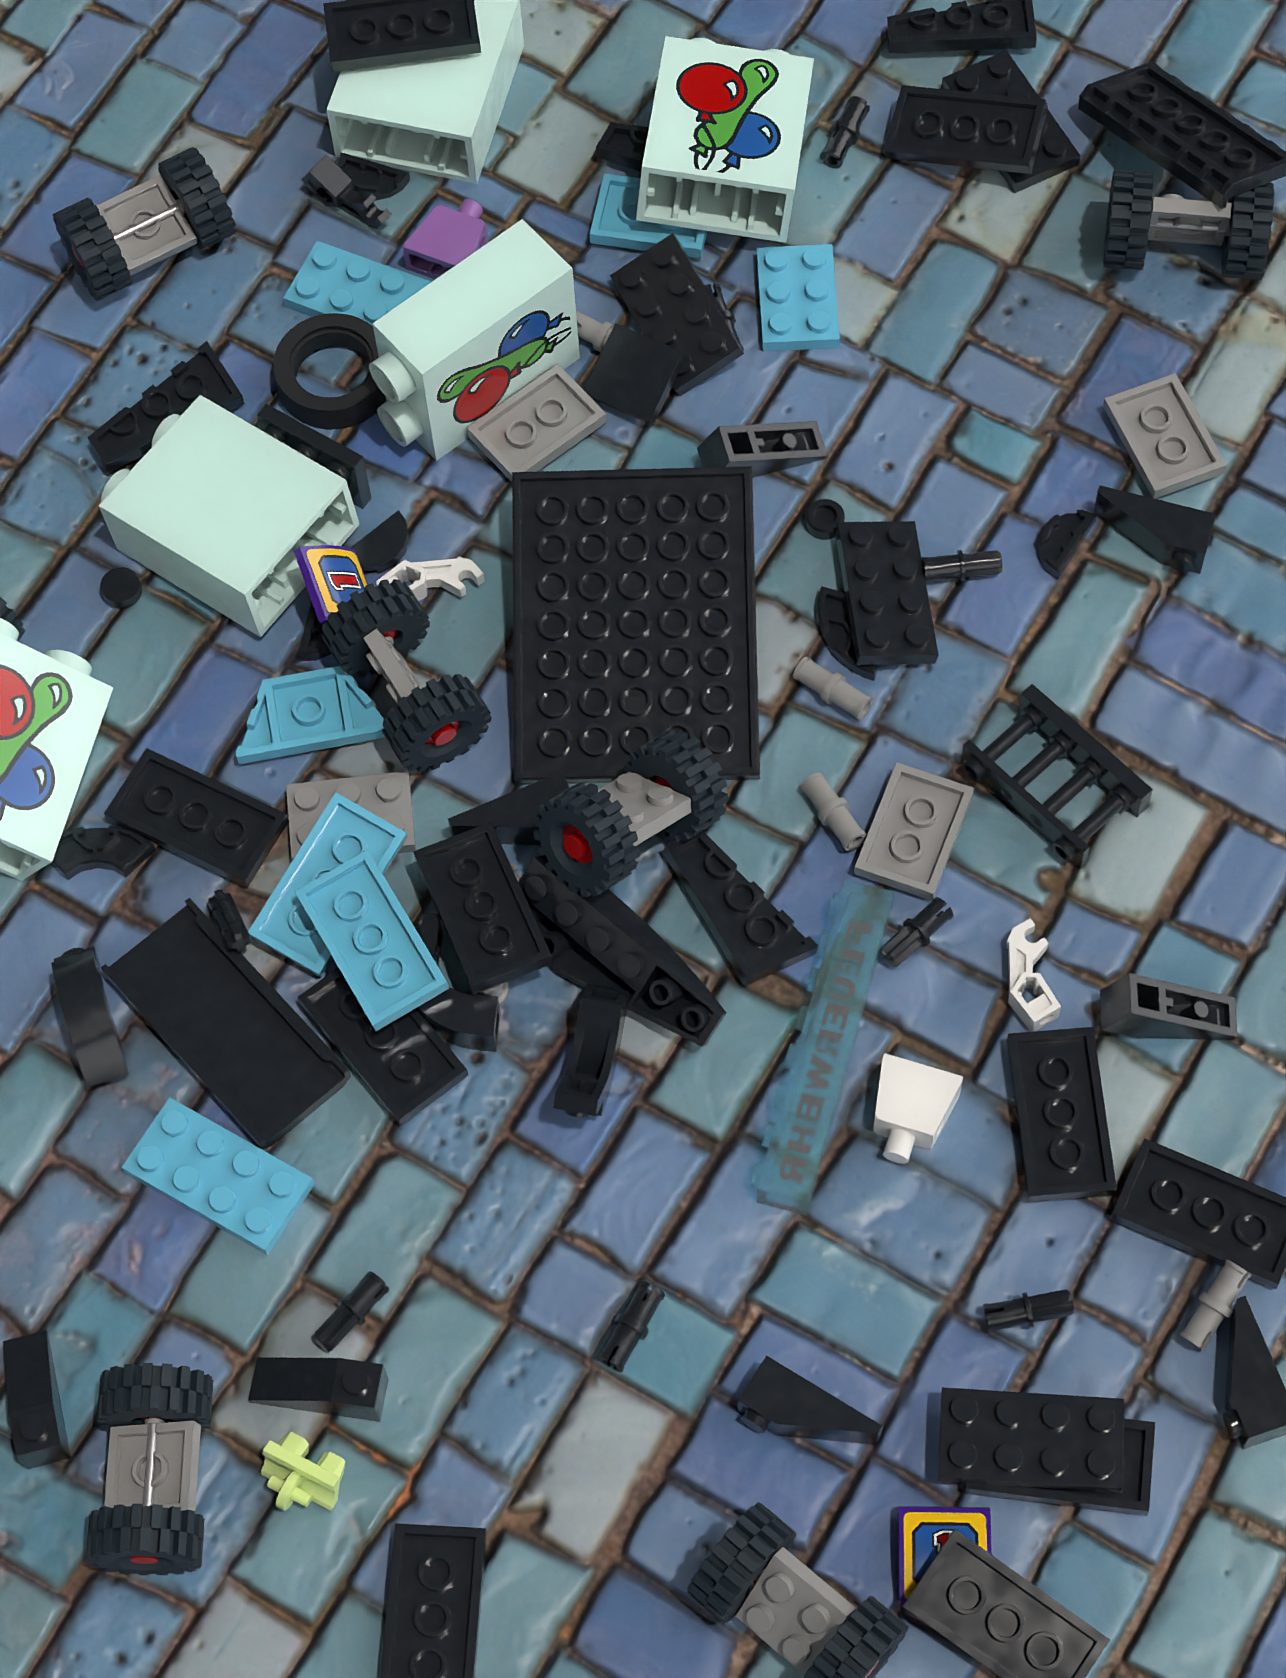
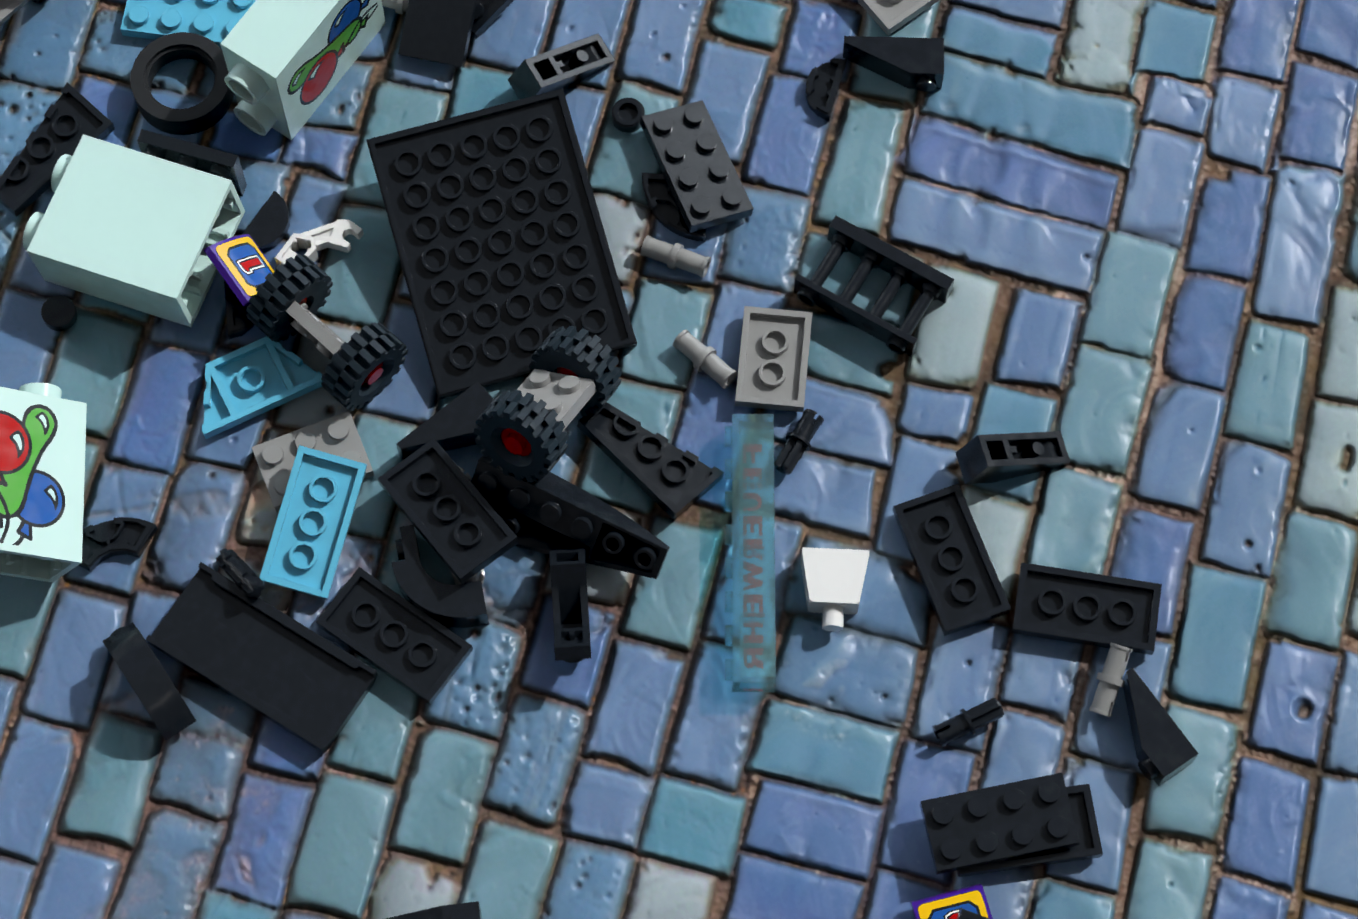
camera: 20 degrees left, 5 degrees up
black plate [104,748,289,888] -> none
medium azure plate [121,1097,315,1256] -> none
medium azure plate [294,849,450,1031] -> none
black axle [314,1271,390,1352] -> none
light grey plate [467,364,607,482] -> none
black pin [598,1281,665,1372] -> none
black slope [738,1355,883,1445] -> none
black axle [922,550,1003,582] -> none
white piece [1006,918,1061,1032] -> none

